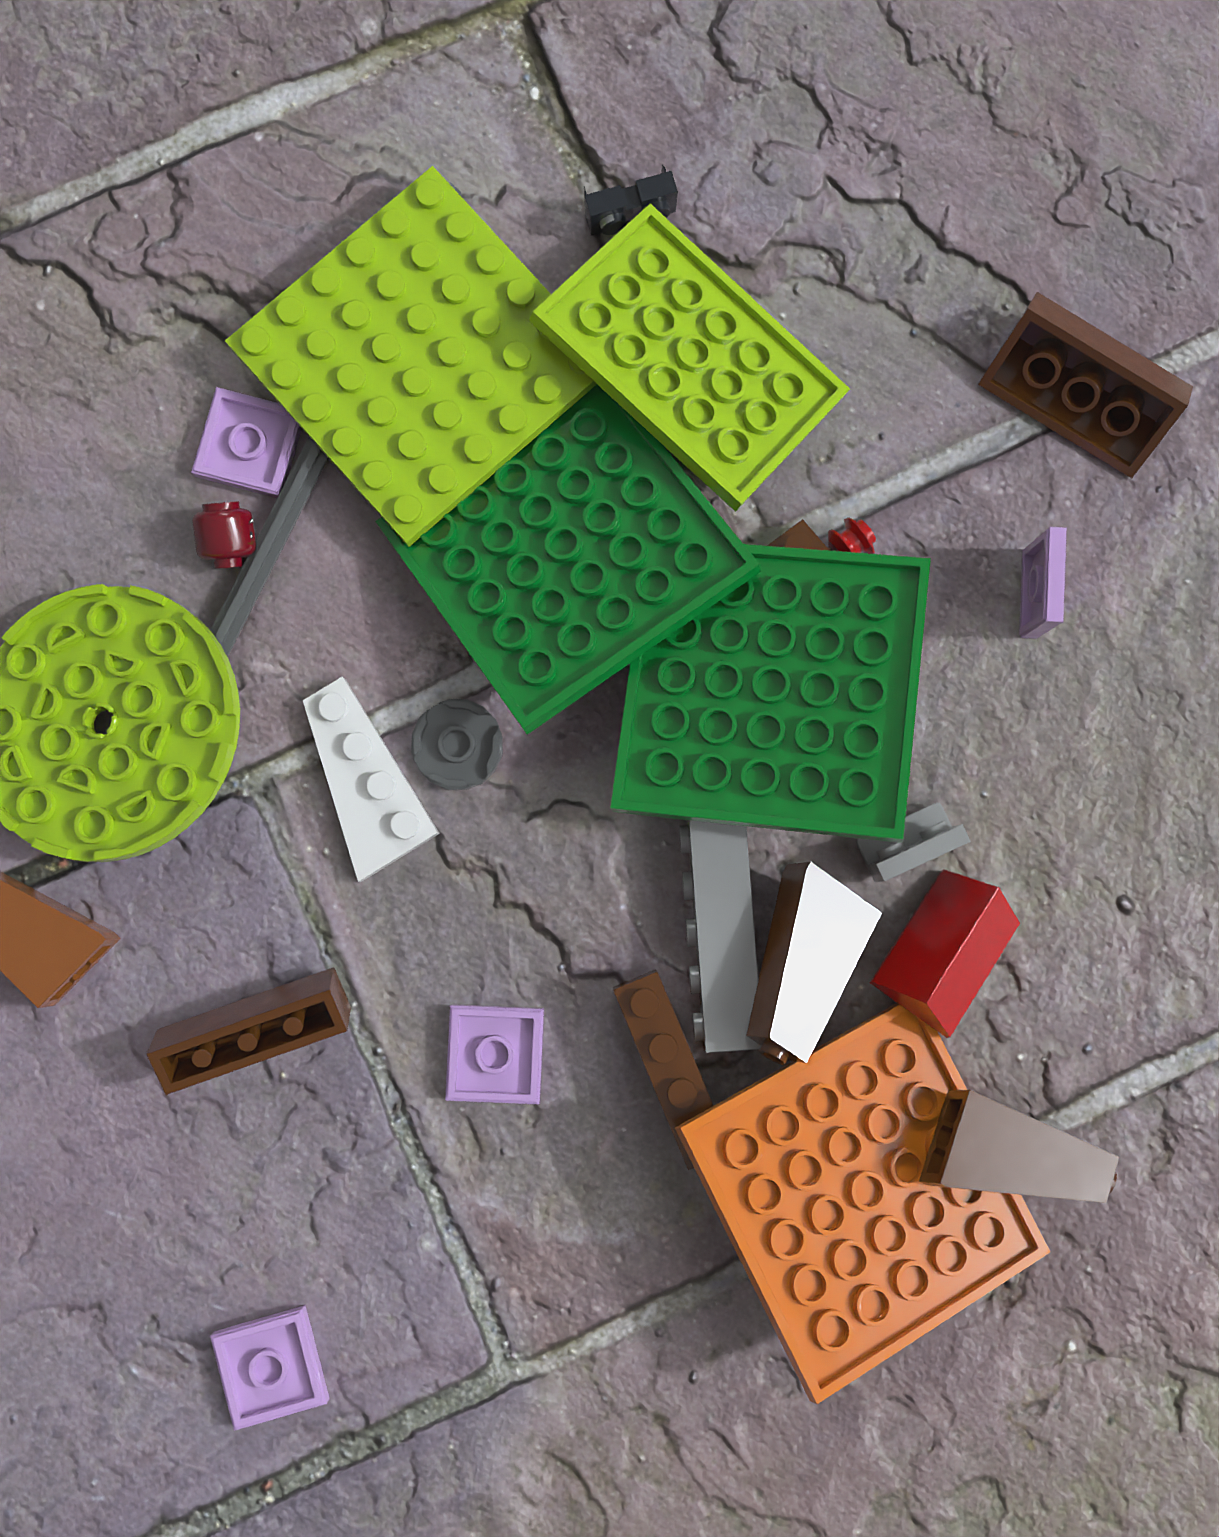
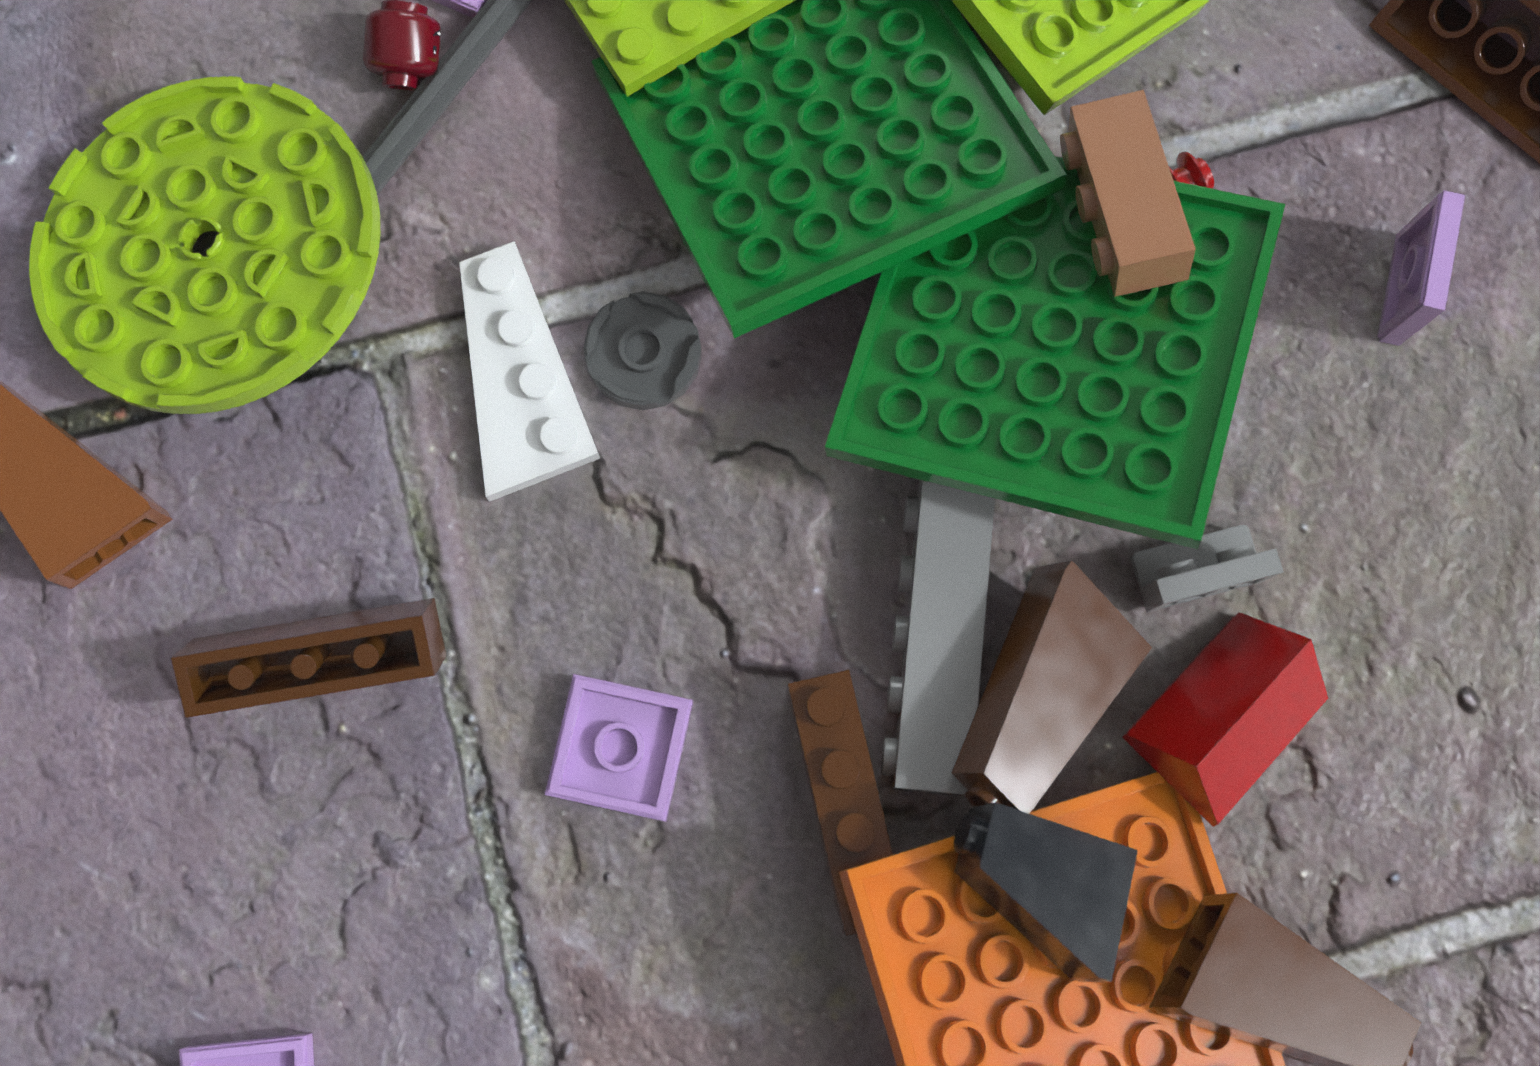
camera: 10 degrees right, 5 degrees down
none -> black slope [954,802,1138,982]
none -> nougat brick [1060,90,1196,297]

